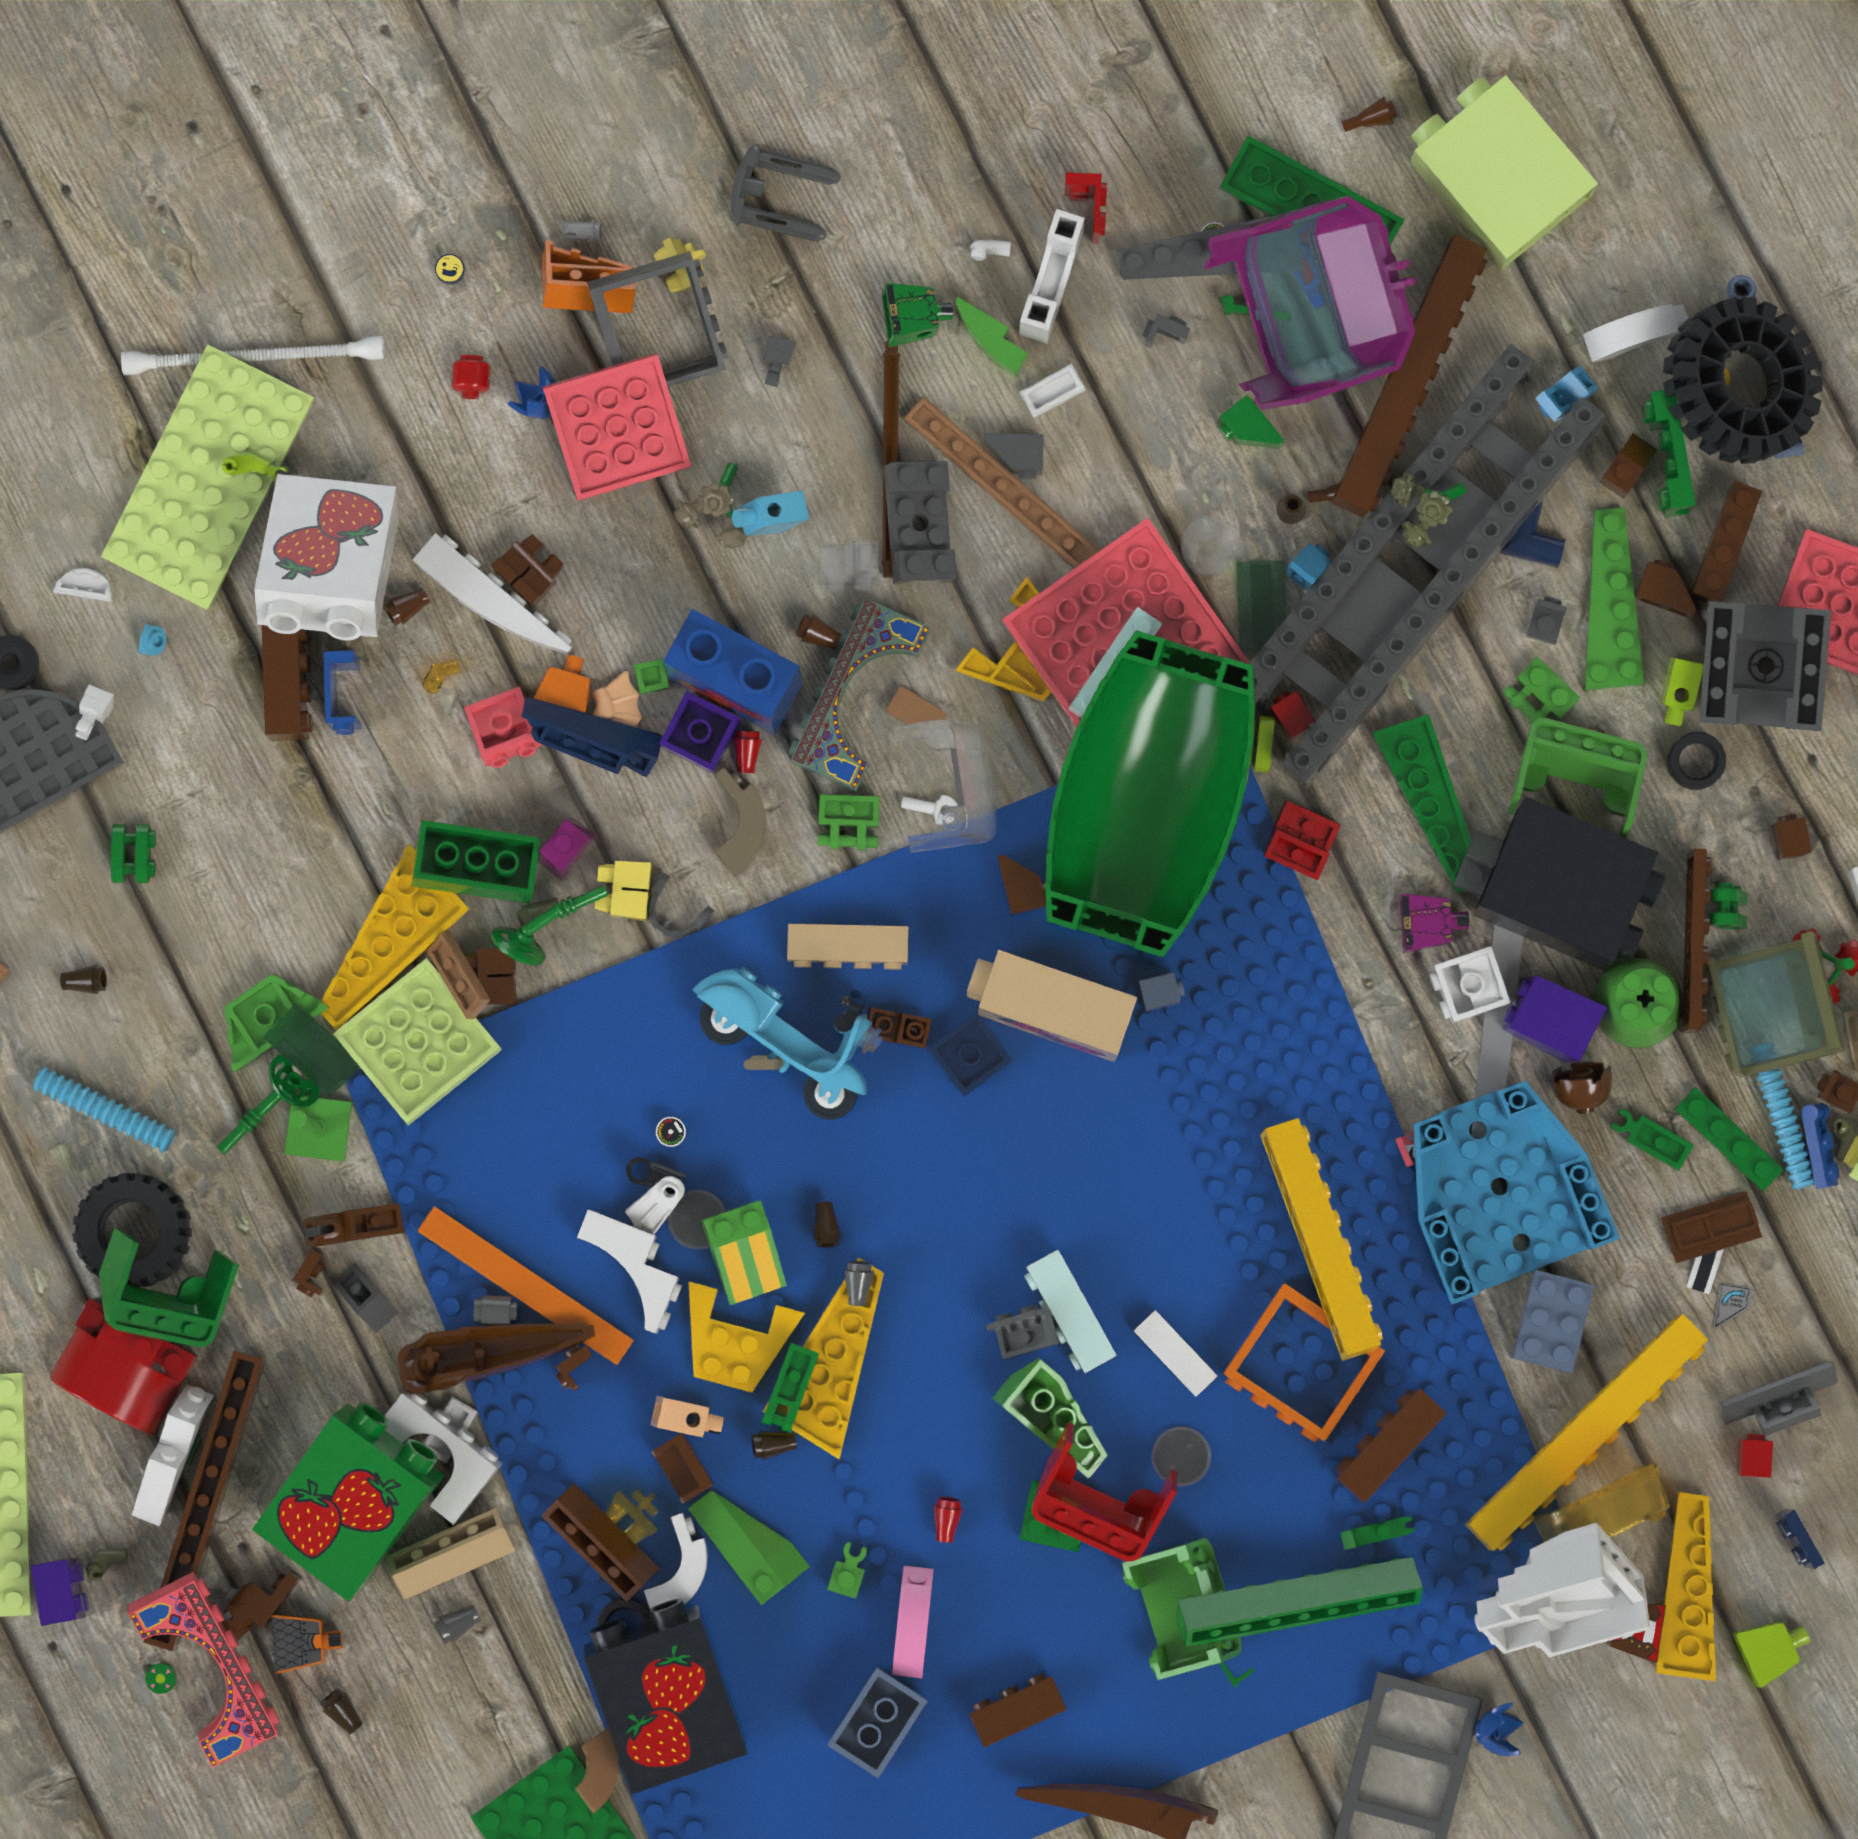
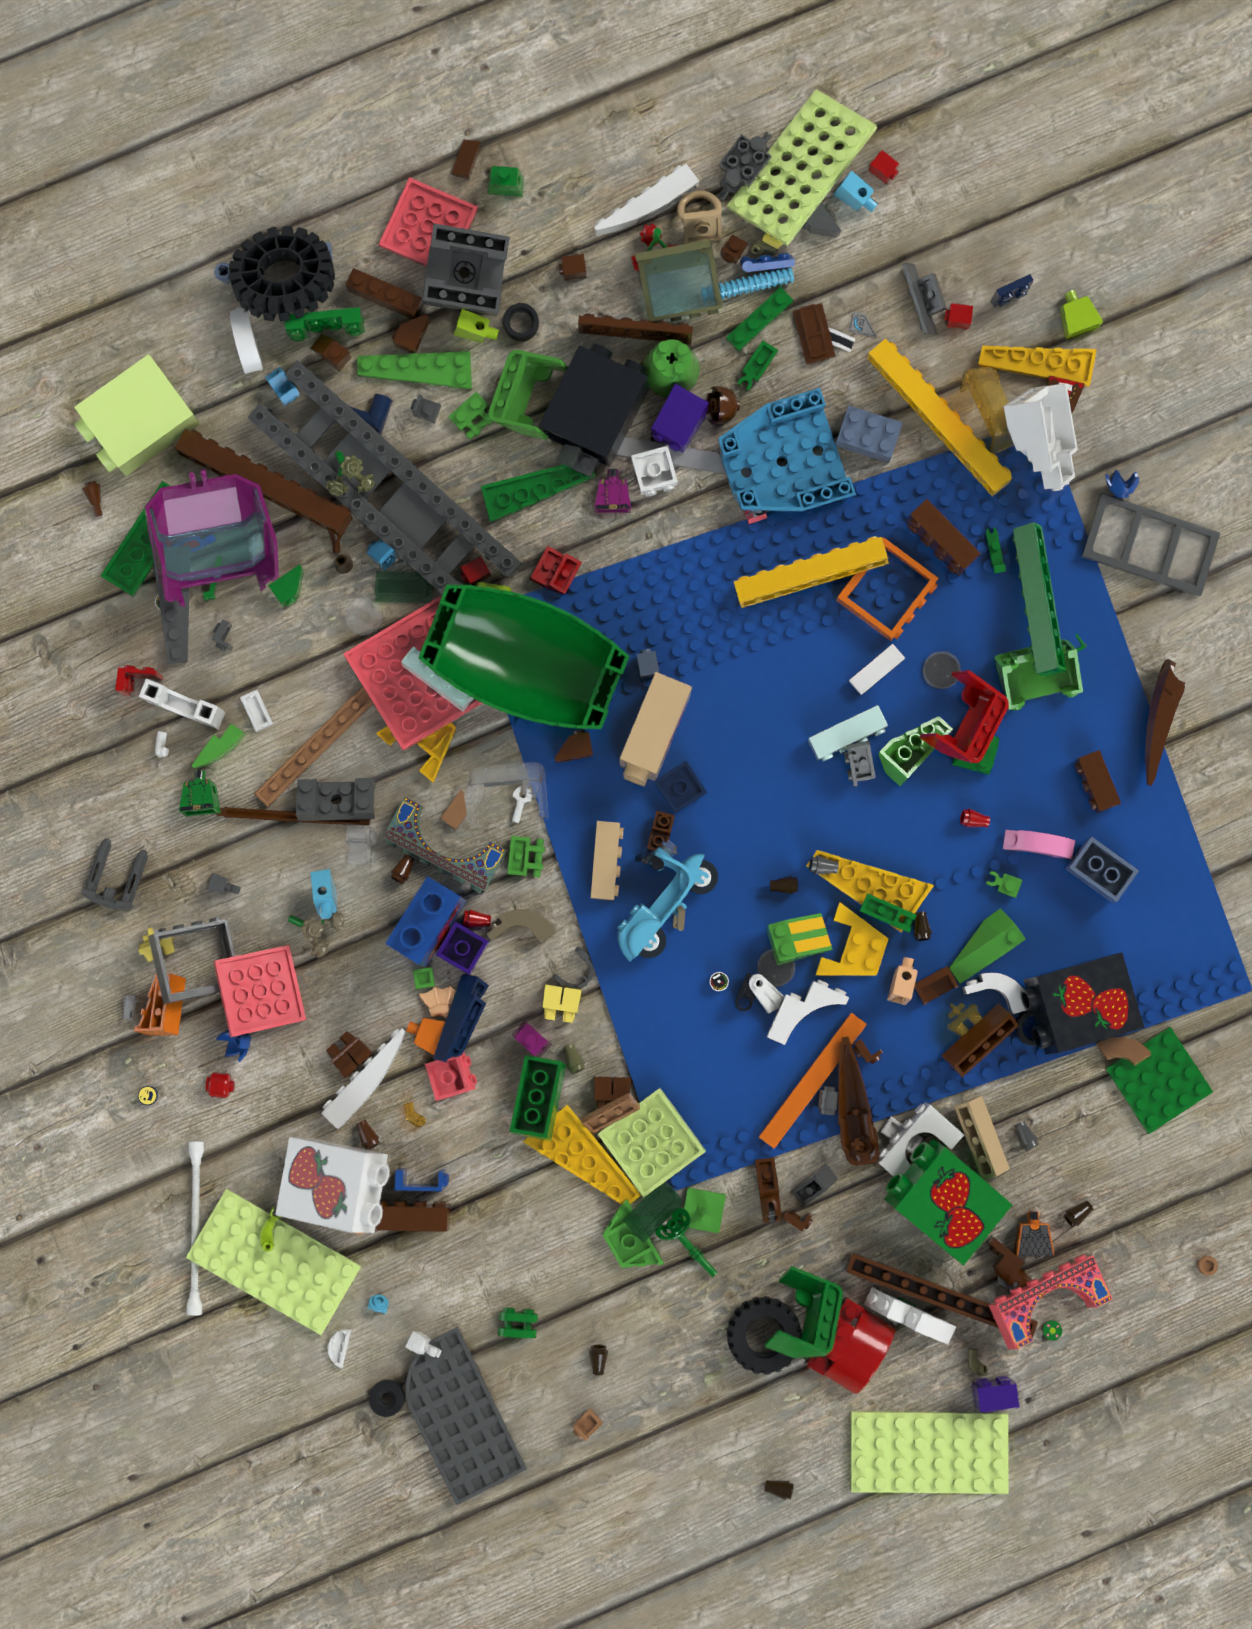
camera: 90 degrees left, 0 degrees up
medium azure piece [33,1067,175,1153] -> none
green dish [491,885,608,966] -> none
dark grey slope [984,433,1043,479] -> none
green brick [1709,883,1747,930] -> none

